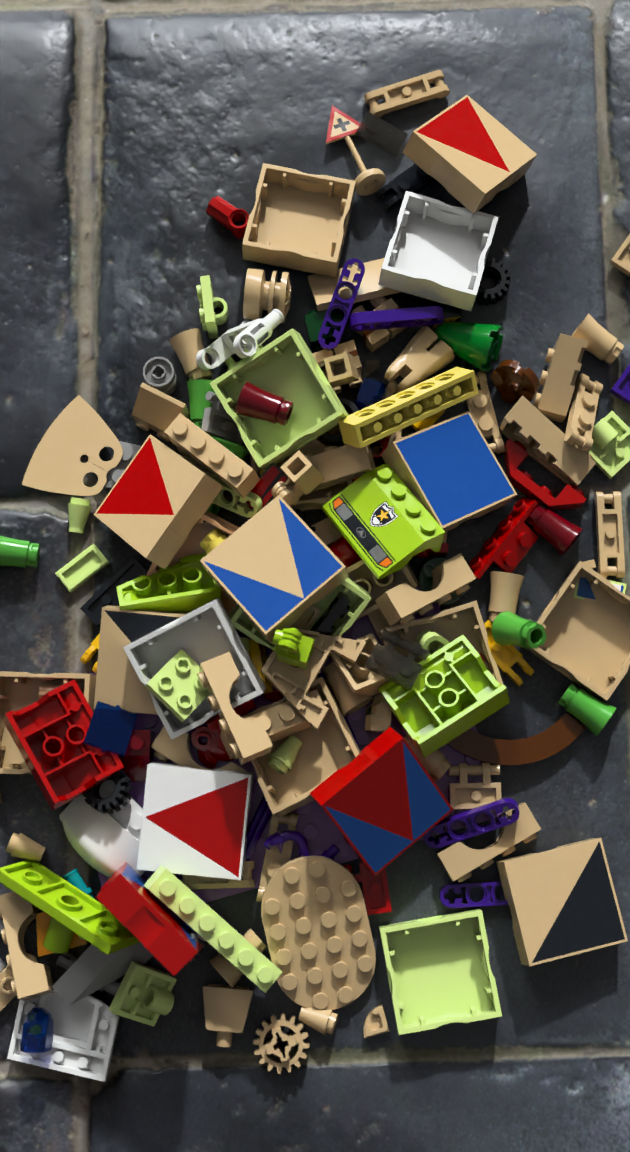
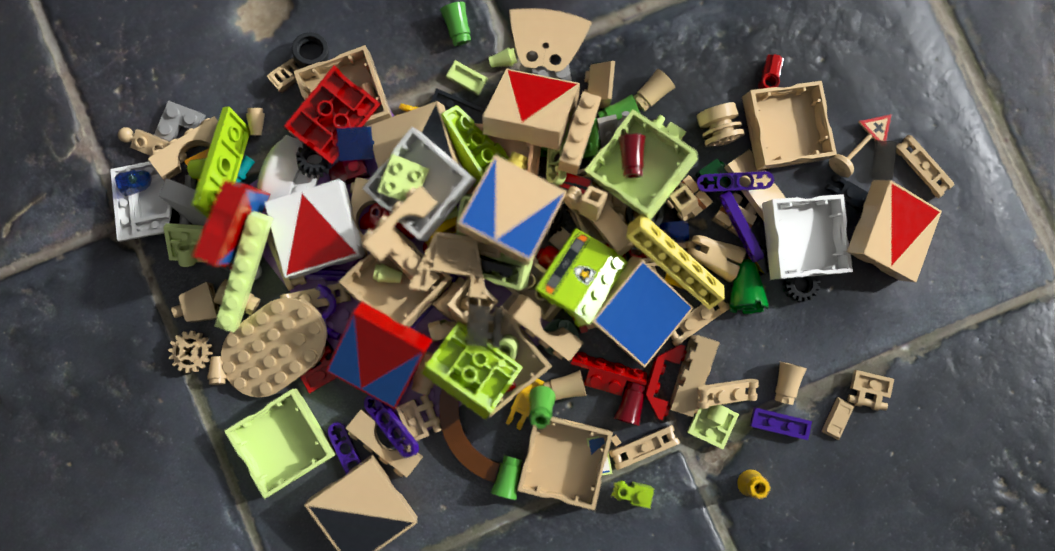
camera: 60 degrees right, 5 degrees up
light grey wheel [143,357,178,395] -> none
yellowish green plate [196,275,229,339] -> none
white connector [196,309,284,371] -> none
lime brick [272,628,315,670] -> none
tan tile [363,1004,389,1038] -> none
reddish brown plate [490,360,540,404] -> none
tan wedge [533,333,589,423] -> none

